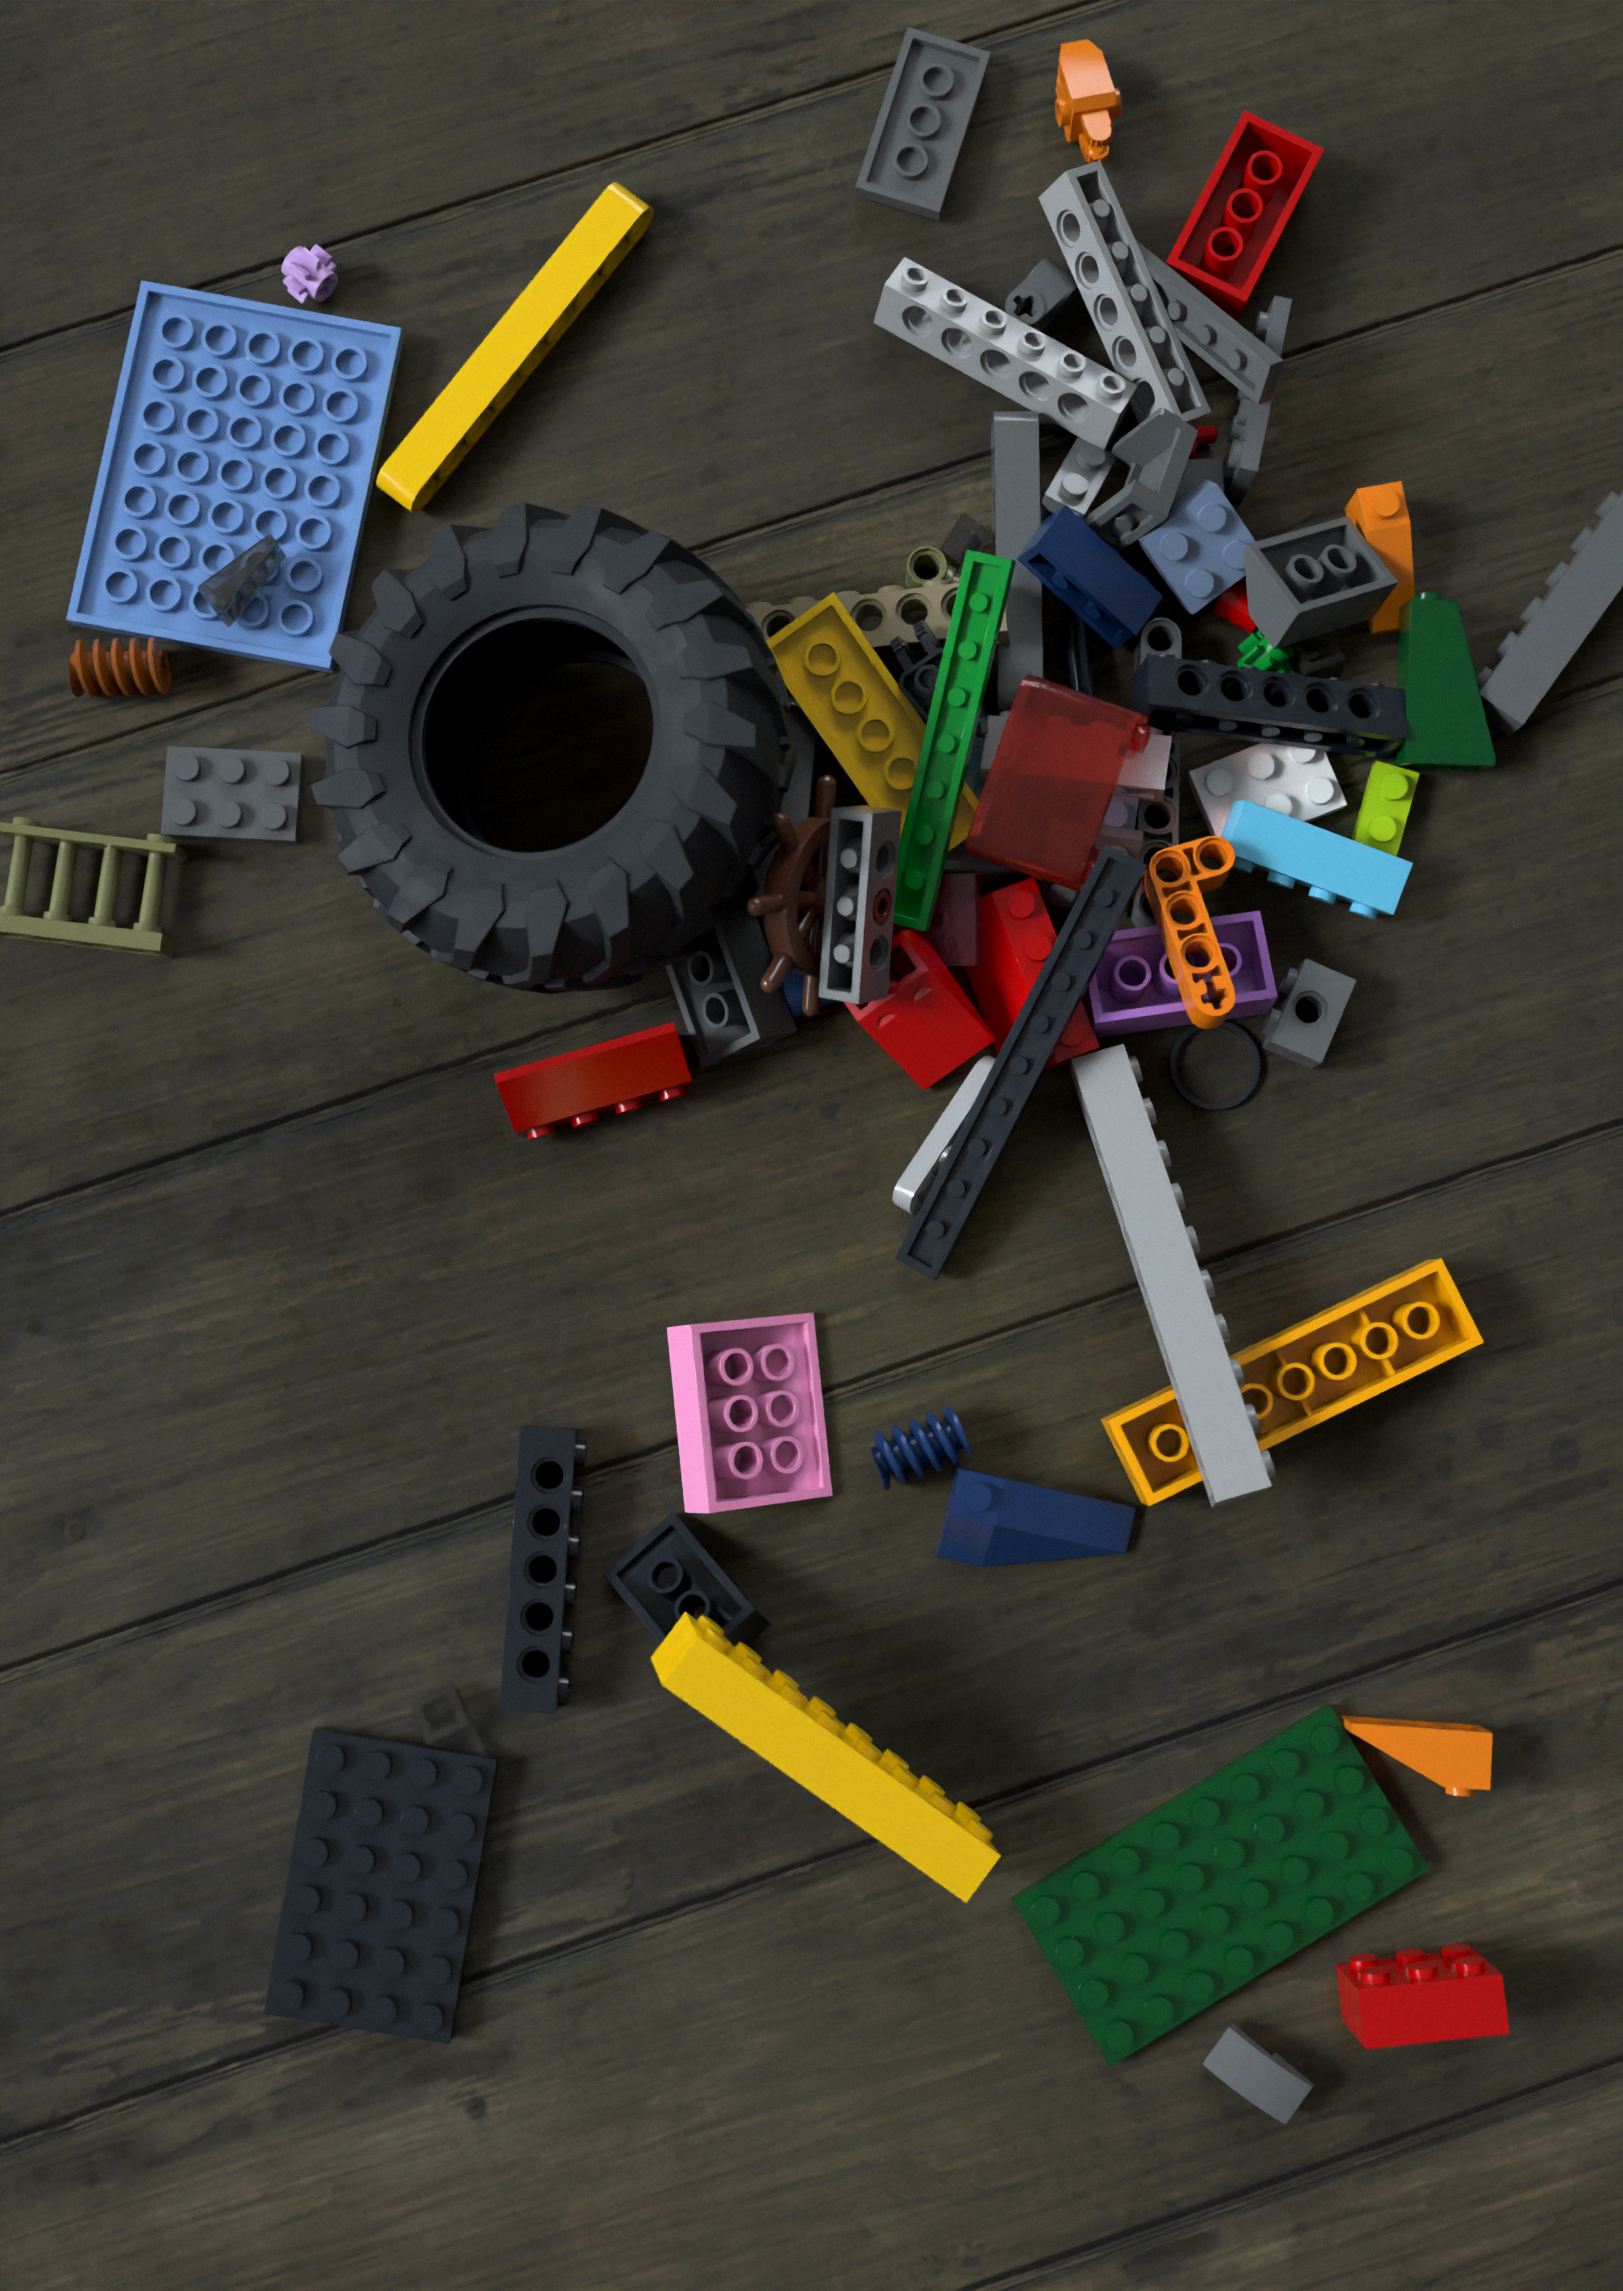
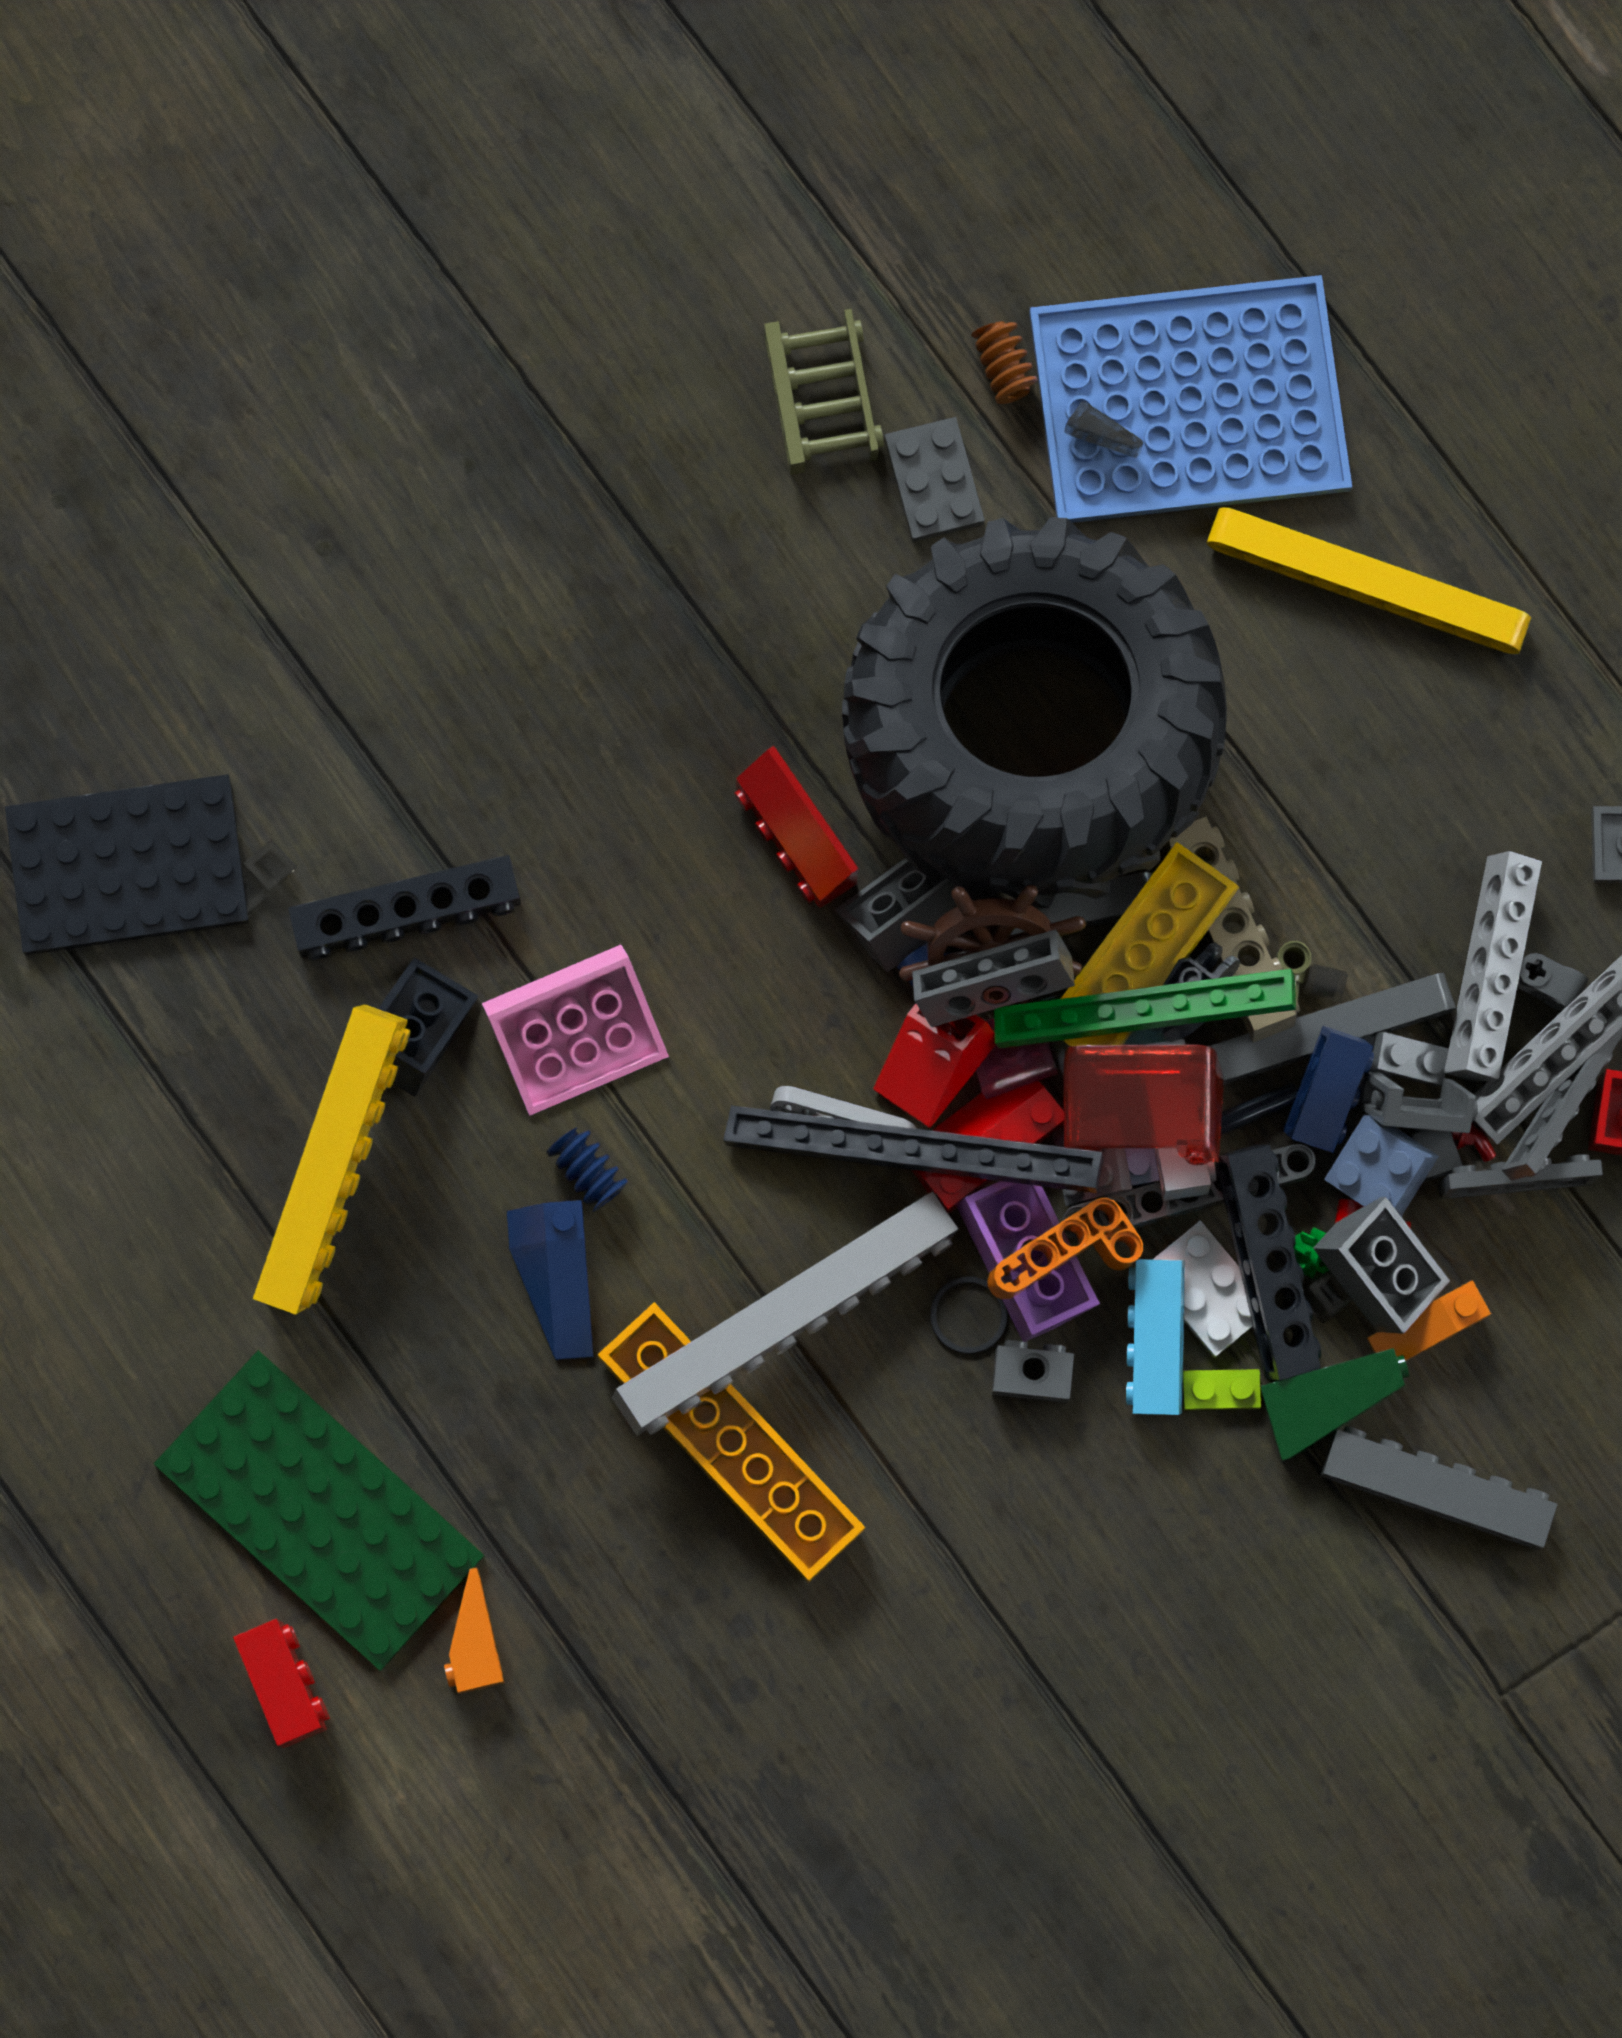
camera: 70 degrees right, 5 degrees down
lavender gear [282,244,338,304] -> none
dark grey slope [1203,2024,1314,2125] -> none

